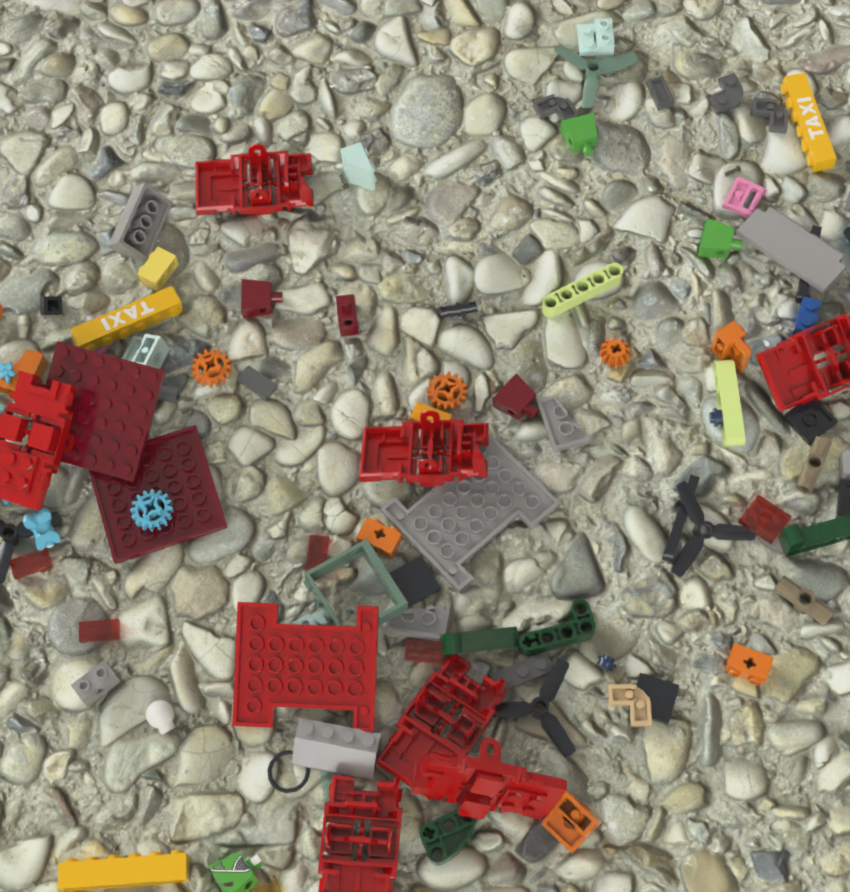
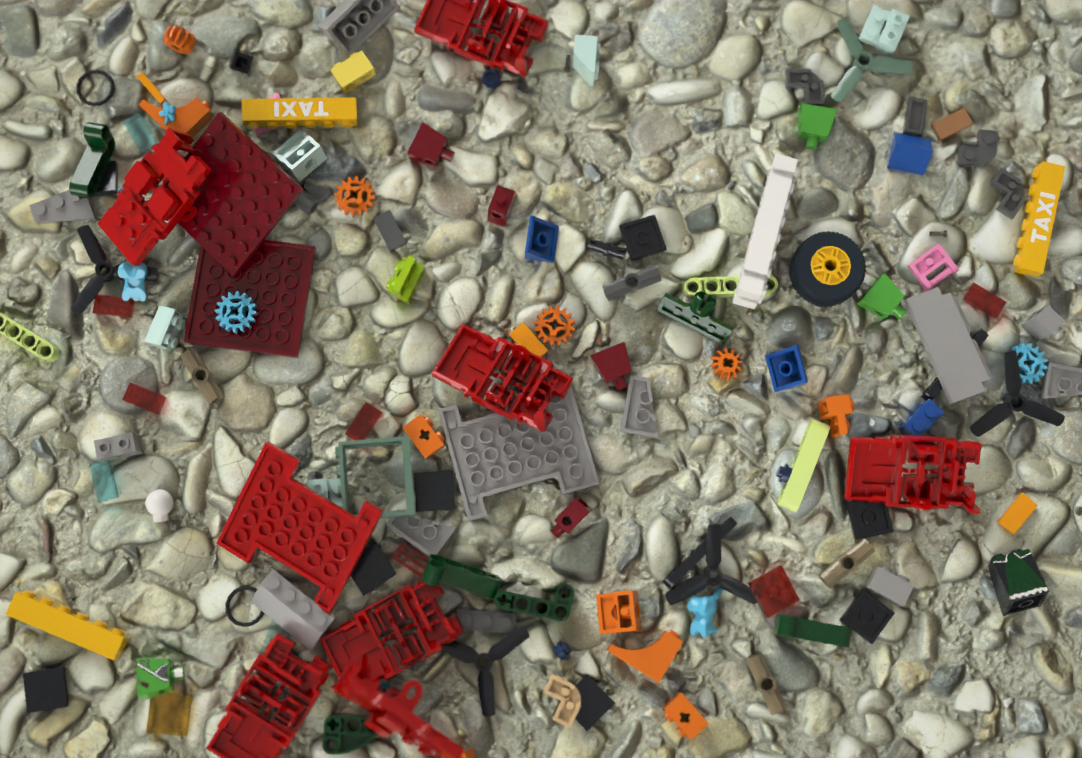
camera: 20 degrees right, 15 degrees up
none -> clear light blue tile [89,460,119,503]
none -> light aqua slope [145,306,186,352]
none -> dark tan piece [180,348,225,405]
none -> black tile [351,541,397,596]
none -> lime brick [386,255,426,304]
none -> dark blue plate [482,70,500,88]
none -> blue slope [525,216,559,263]
none -> dark red torso [550,496,592,539]
none -> orange brick [596,590,642,634]
none -> dark grey piece [602,265,661,302]
none -> orange arch [607,630,683,683]
none -> black tile [619,214,667,262]
none -> dark green plate [657,291,734,345]
none -> medium azure animal [687,587,723,637]
none -> white brick [732,153,799,309]
none -> blue slope [765,345,808,392]
none -> black wheel [789,231,866,307]
none -> blue slope [887,132,933,176]
none -> medium nougat tile [930,108,973,141]
none -> clear red tile [962,282,1006,319]

